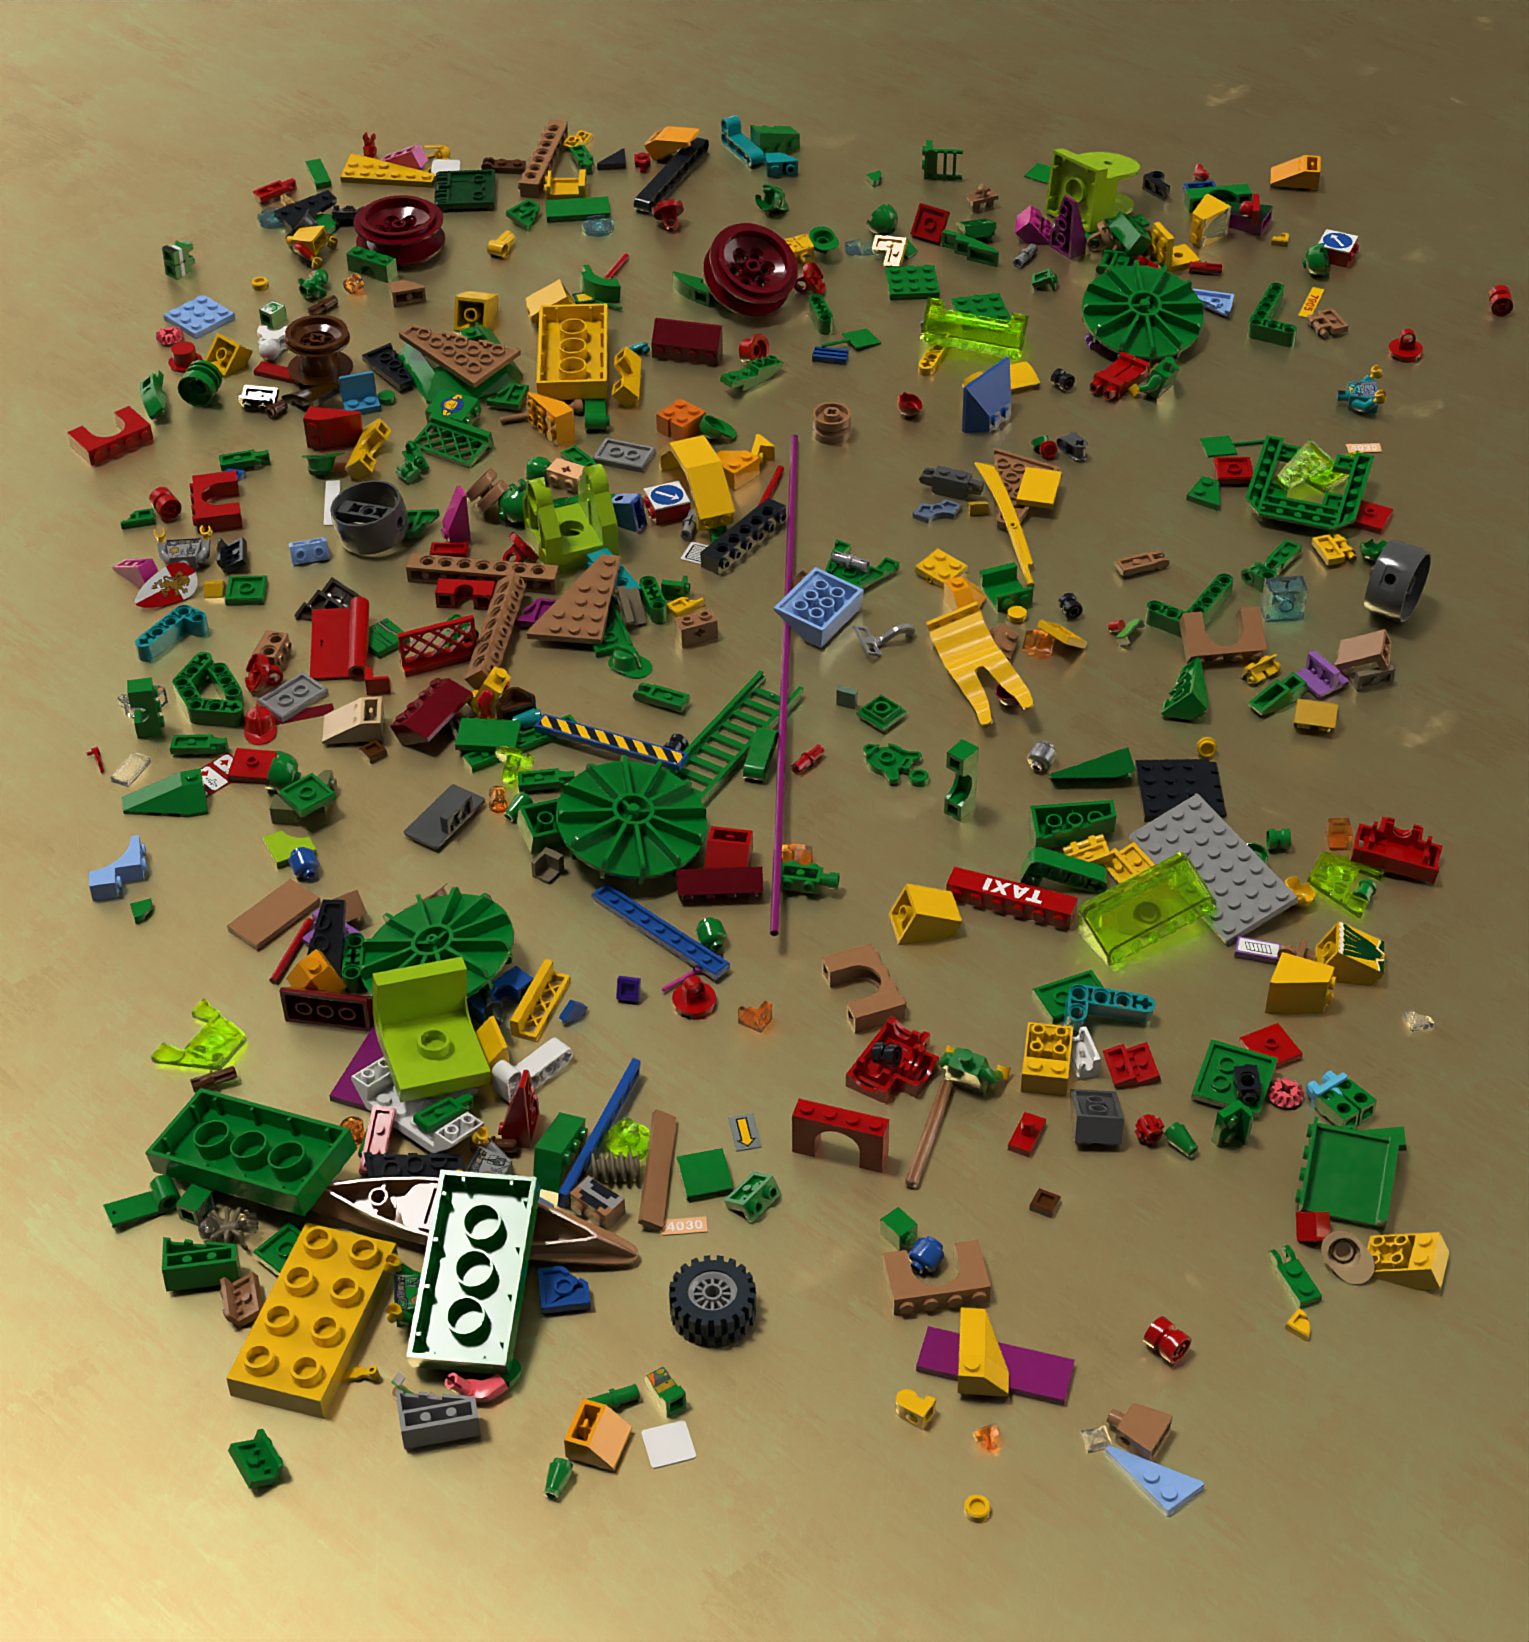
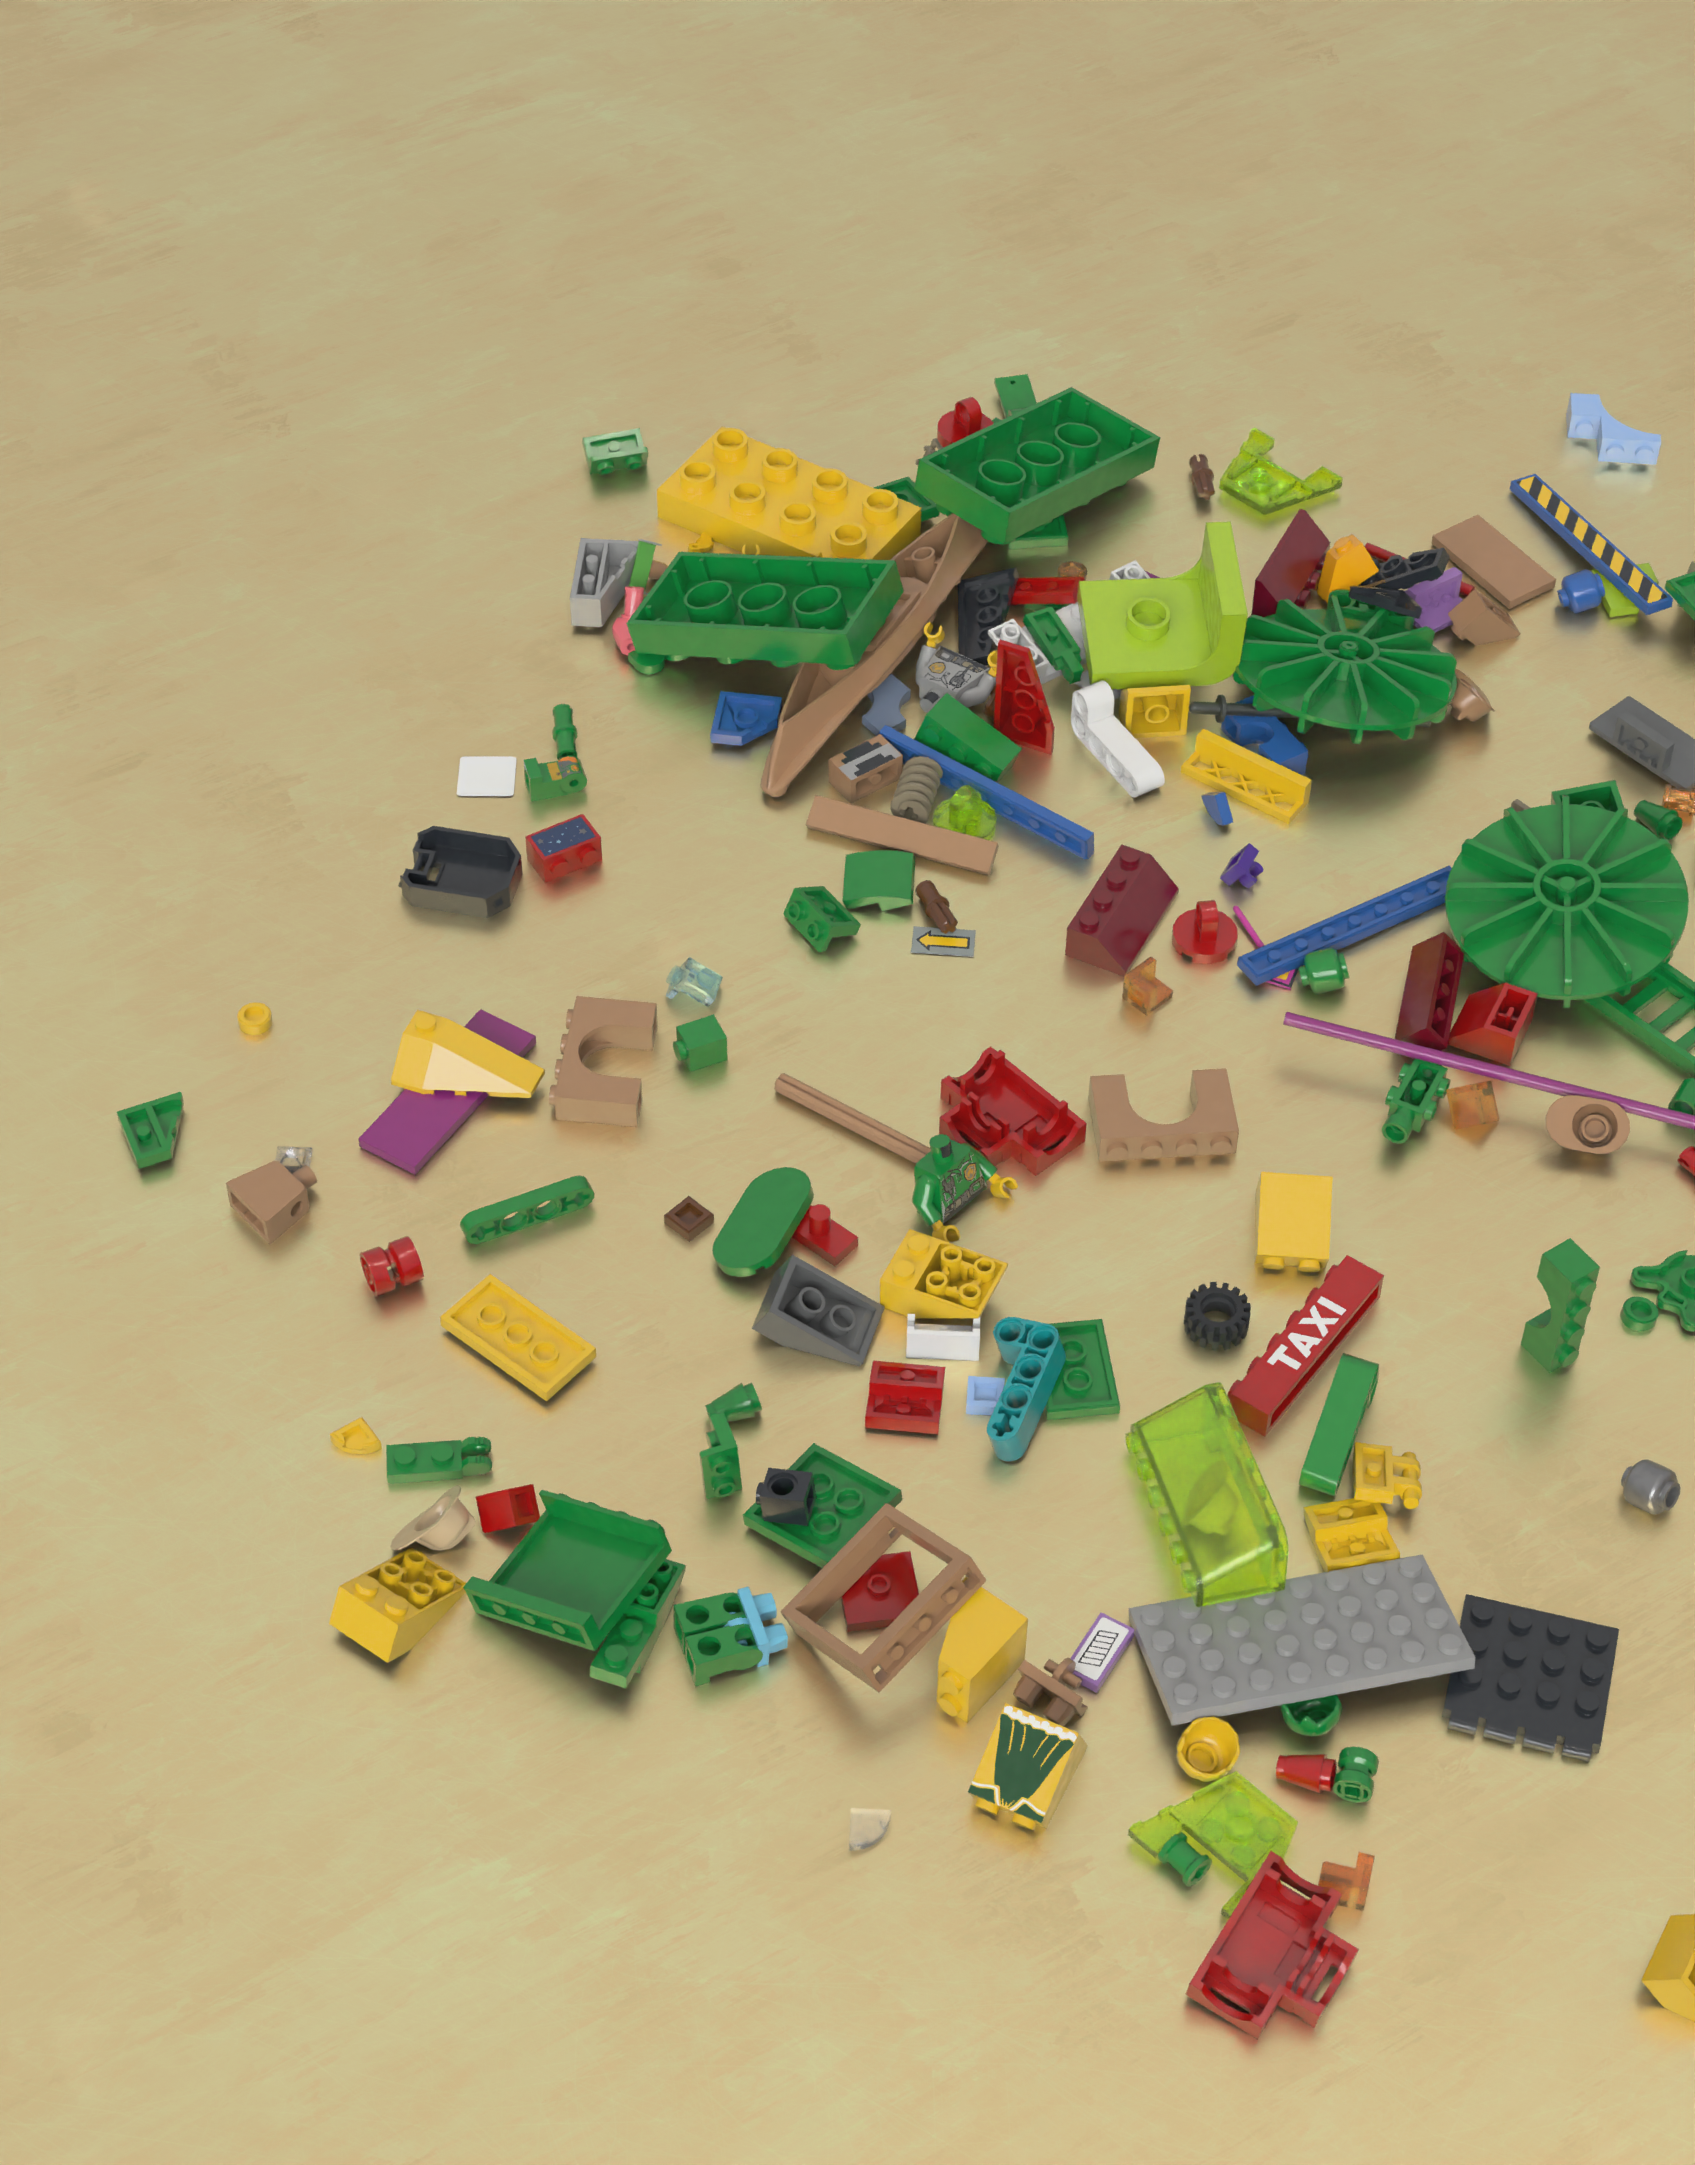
camera: 105 degrees right, 5 degrees up
green tile [130,898,153,923] -> none
green wedge [162,1237,240,1292] -> none
medium nougat bracket [220,1272,263,1328] -> none
green cone [544,1458,573,1499] -> none
light orange slope [564,1398,632,1471] -> none
light nougat sticker [662,1216,708,1235] -> none
black wheel [669,1255,756,1348] -> none
red arch [792,1098,890,1173] -> none
black wheel [872,1042,902,1067] -> none
yellow leg [895,1389,936,1430] -> none
blue head [908,1236,944,1274] -> none
clear orange tile [973,1423,1000,1449] -> none
green wedge [1029,800,1117,850] -> none
green wedge [1048,747,1136,780] -> none
light blue wing [1104,1445,1205,1516] -> none
red gear [1135,1114,1165,1143] -> none
yellow plate [1197,737,1217,757] -> none
coral gear [1267,1076,1304,1108] -> none
none -> green wing [117,1092,184,1169]
none -> black piece [398,826,523,918]
none -> yellow plate [440,1274,597,1401]
none -> green beam [460,1175,595,1244]
none -> red brick [525,814,602,883]
none -> clear light blue bracket [666,957,723,1007]
none -> green tile [712,1167,814,1277]
none -> medium nougat window [780,1503,987,1693]
none -> reddish brown axle [915,880,958,934]
none -> red tile [937,397,993,448]
none -> light blue tile [966,1376,1005,1416]
none -> dark red slope [1065,844,1179,977]
none -> black tyre [1184,1282,1251,1351]
none -> red cone [1276,1754,1337,1794]
none -> black tile [1348,586,1422,619]
none -> tile [1510,474,1673,615]
none -> medium nougat piece [1545,1095,1630,1154]

